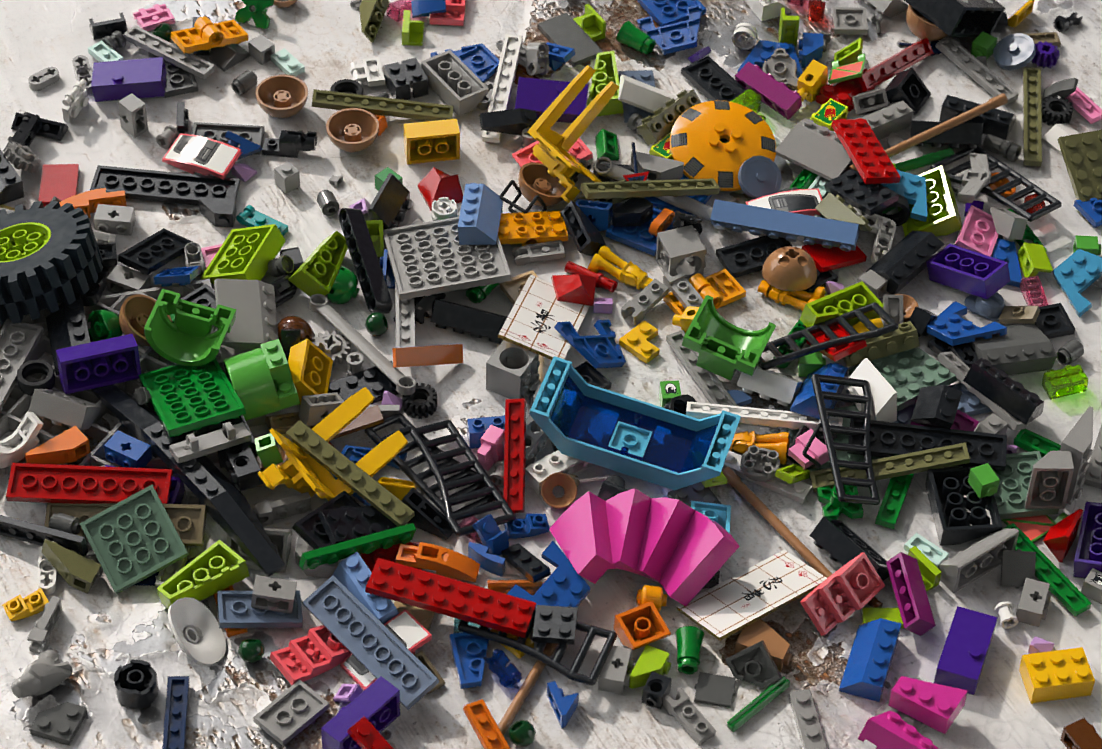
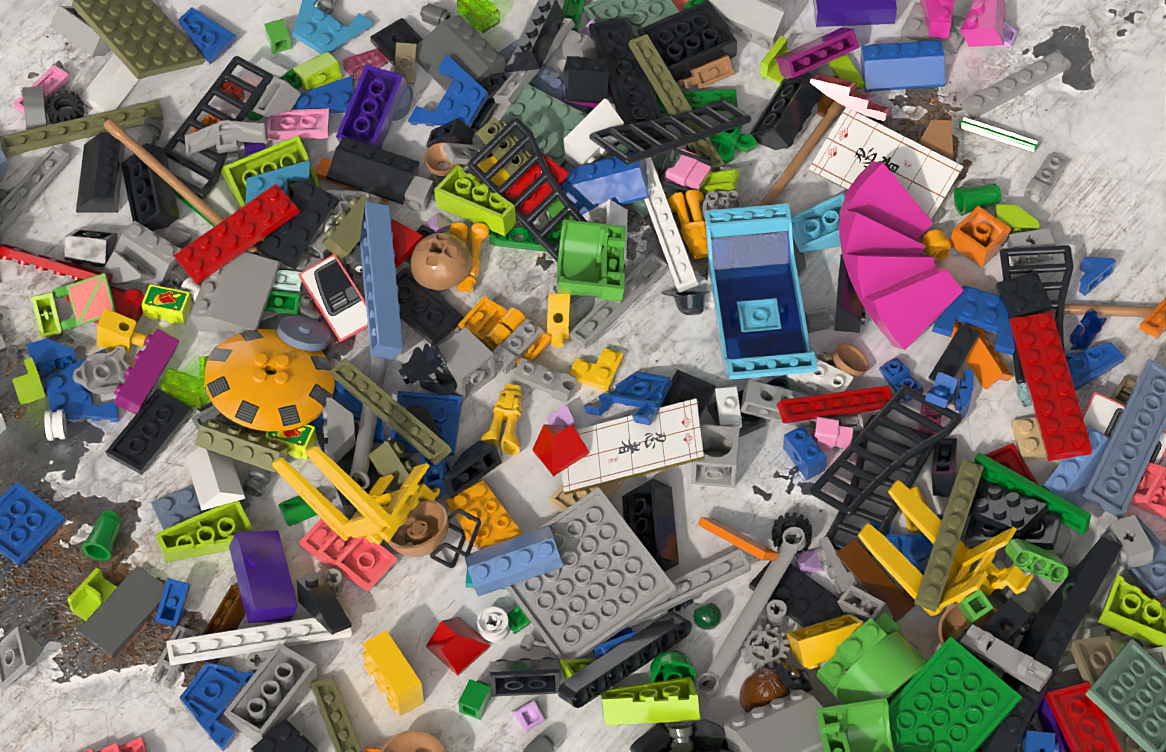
camera: 110 degrees left, 10 degrees up
orange slope [396,542,480,582] -> none
dark green piece [509,720,536,747] -> none
light grey hinge [512,240,566,265] -> none
light grey piece [526,42,549,76] -> none
red pin [564,261,618,293] -> none
piece [623,142,650,181] -> none
blue wing [637,4,702,55] -> none
black brick [642,671,672,710] -> none
orange beam [649,208,675,237] -> none
bright green brick [659,380,681,408] -> none
dark purple tile [688,46,712,63] -> none
dark grey piece [694,672,736,708] -> none
dark grey plate [725,640,782,688] -> none
medium blue tile [728,390,752,407] -> none
light aqua plate [904,533,949,568] -> none
bright green brick [968,463,1000,498] -> none
none -> medium nougat plate [678,55,735,89]
none -> bright green beam [1005,539,1068,583]

